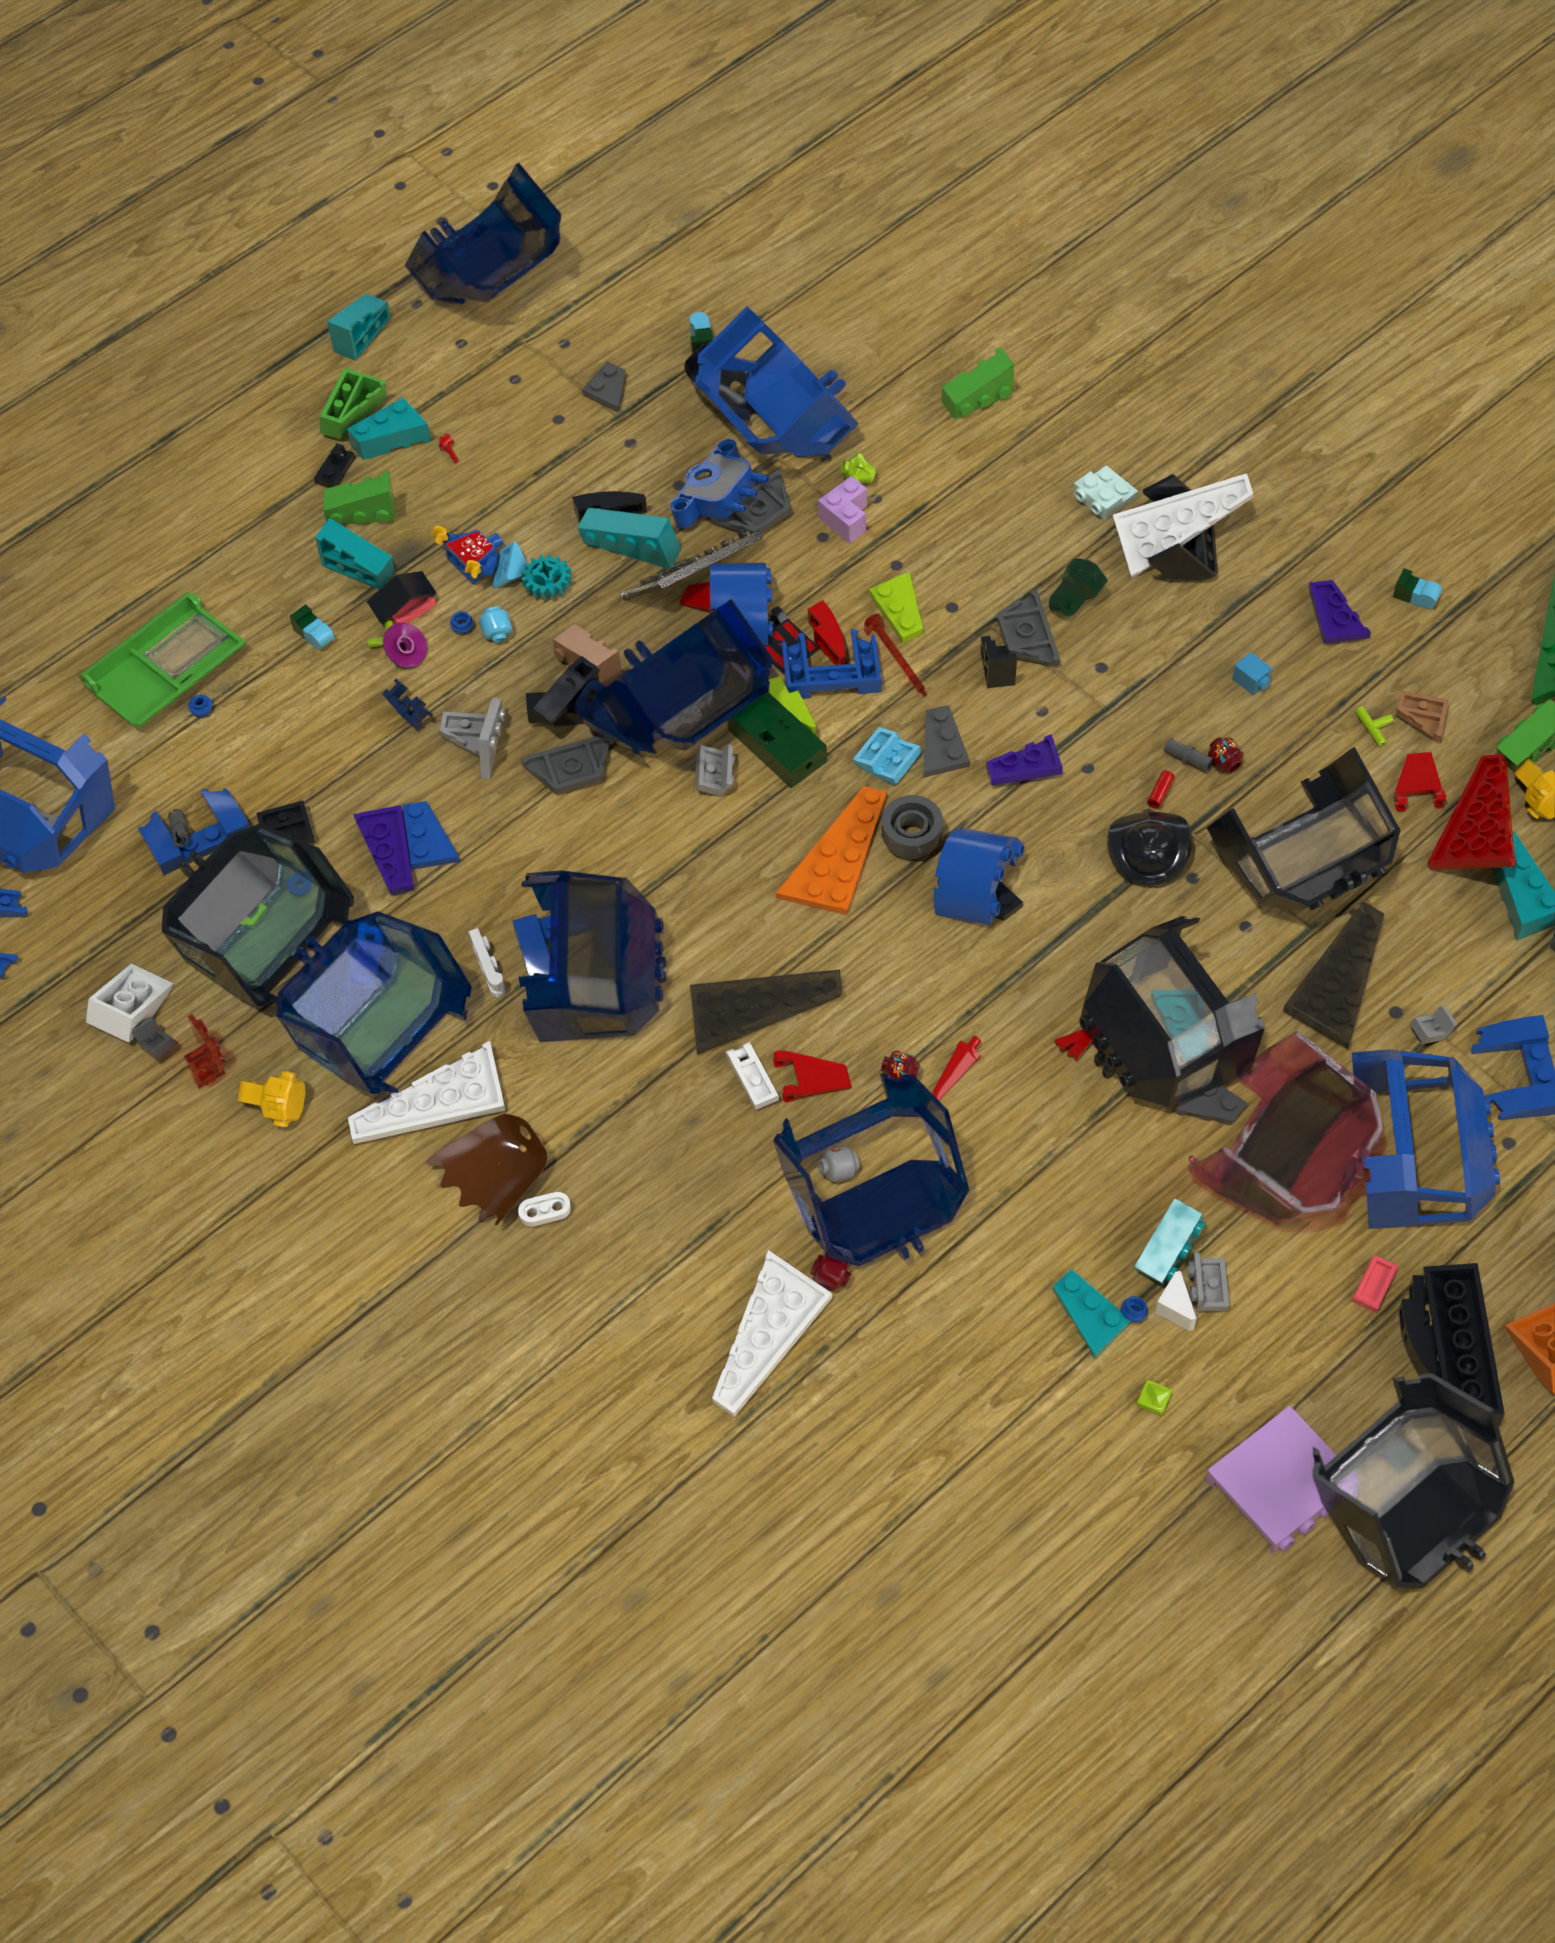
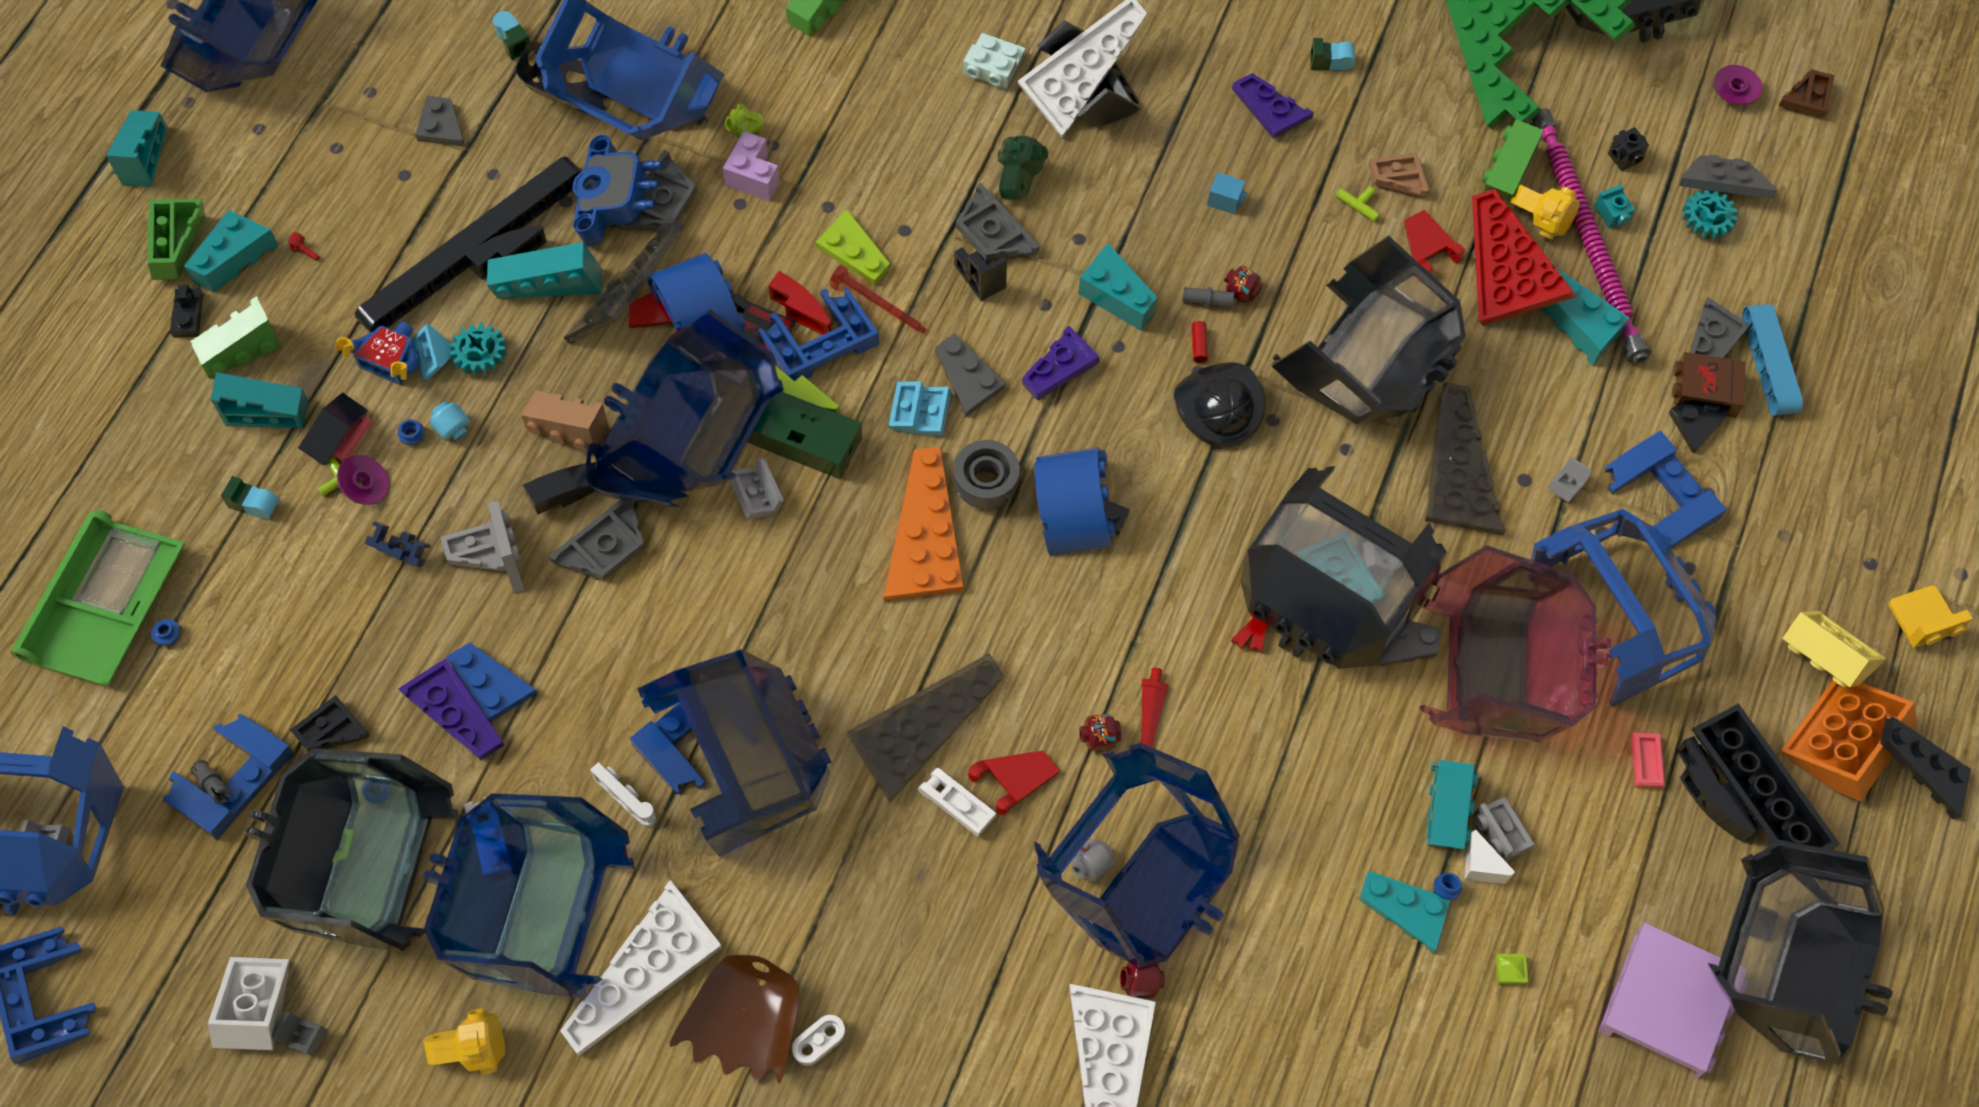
camera: 30 degrees left, 5 degrees up
clear red bracket [184,1014,226,1089] -> none
black slope [532,656,600,725] -> none
none -> black beam [355,156,582,333]
none -> teal wedge [1078,243,1157,331]

